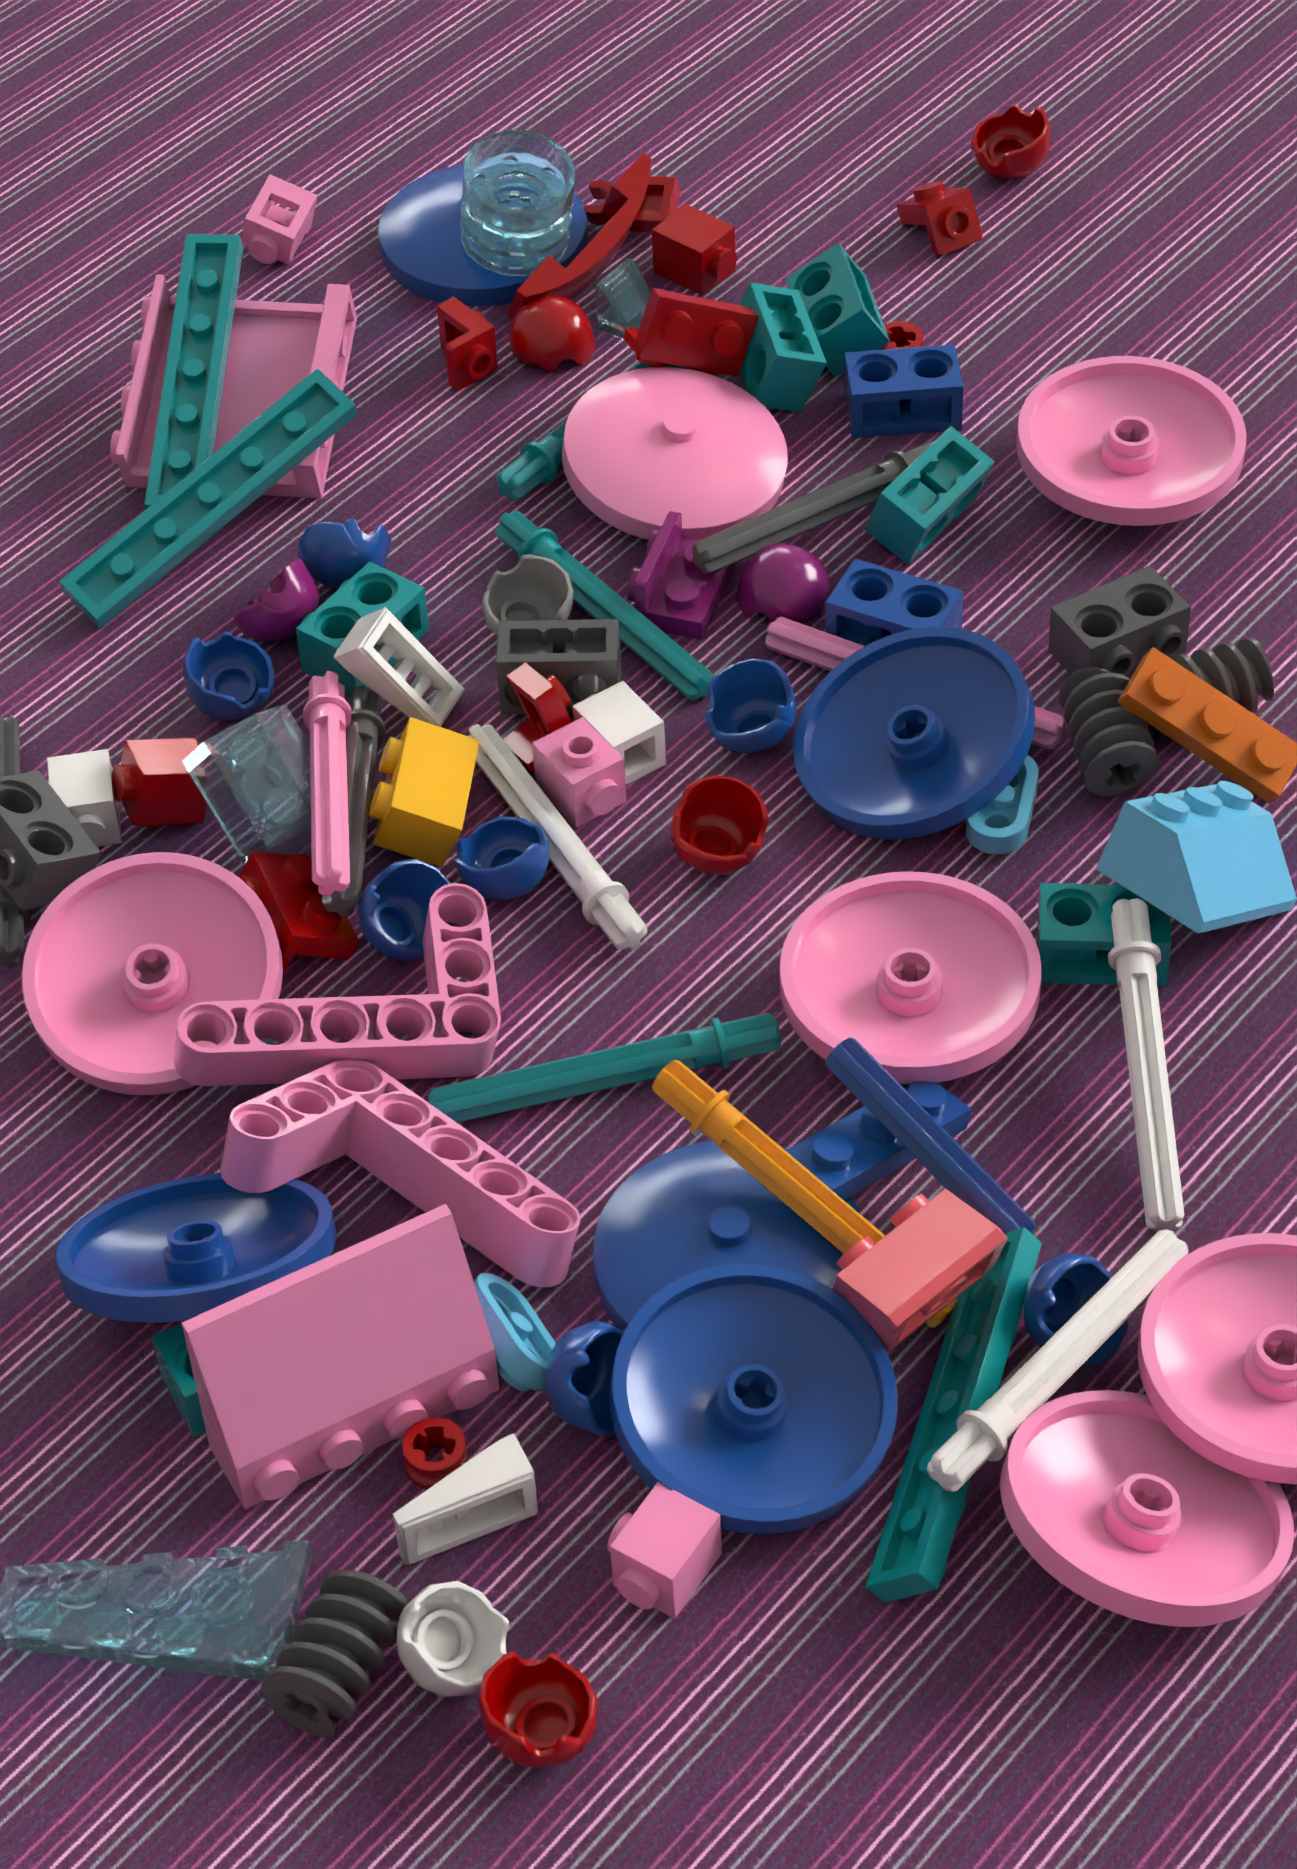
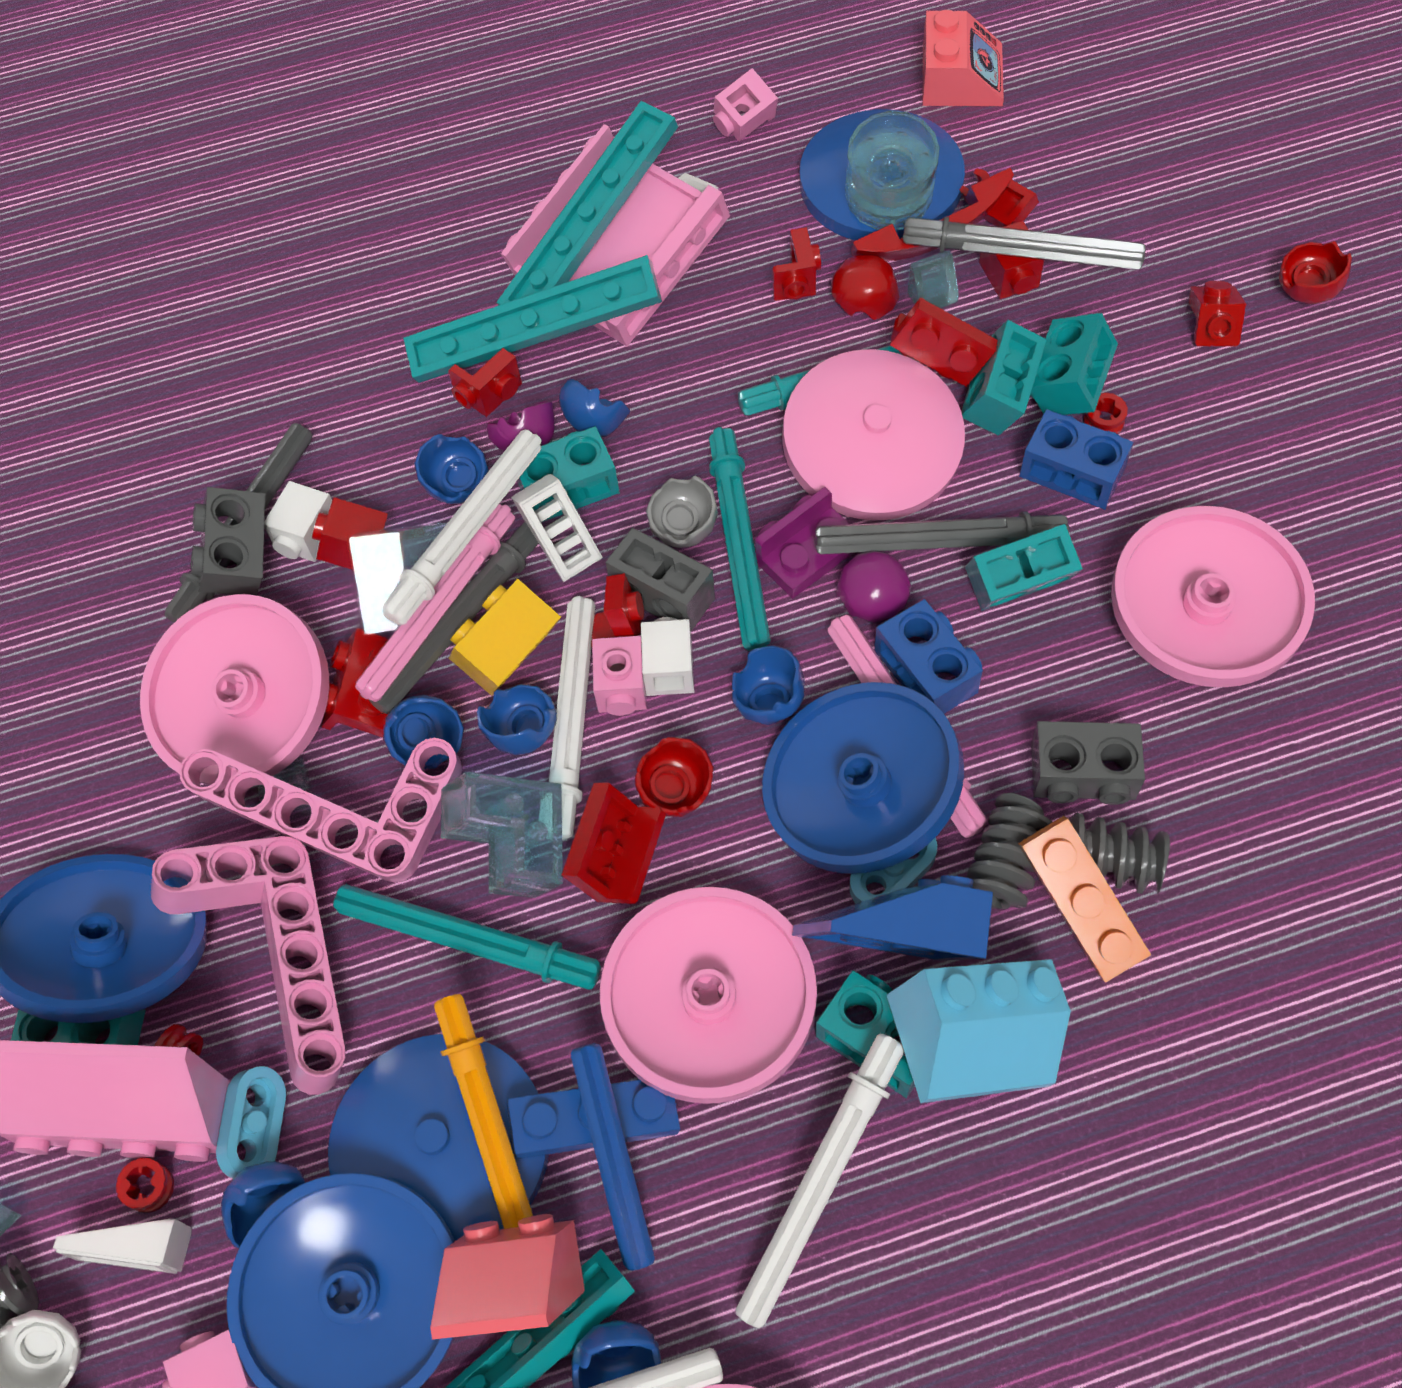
camera: 35 degrees right, 15 degrees up
none -> white axle [382,429,542,626]
none -> clear light blue brick [441,771,563,898]
none -> red bracket [448,348,522,417]
none -> red bracket [561,783,666,904]
none -> blue slope [792,875,993,961]
none -> axle [903,216,1146,270]
none -> coral slope [923,10,1004,106]

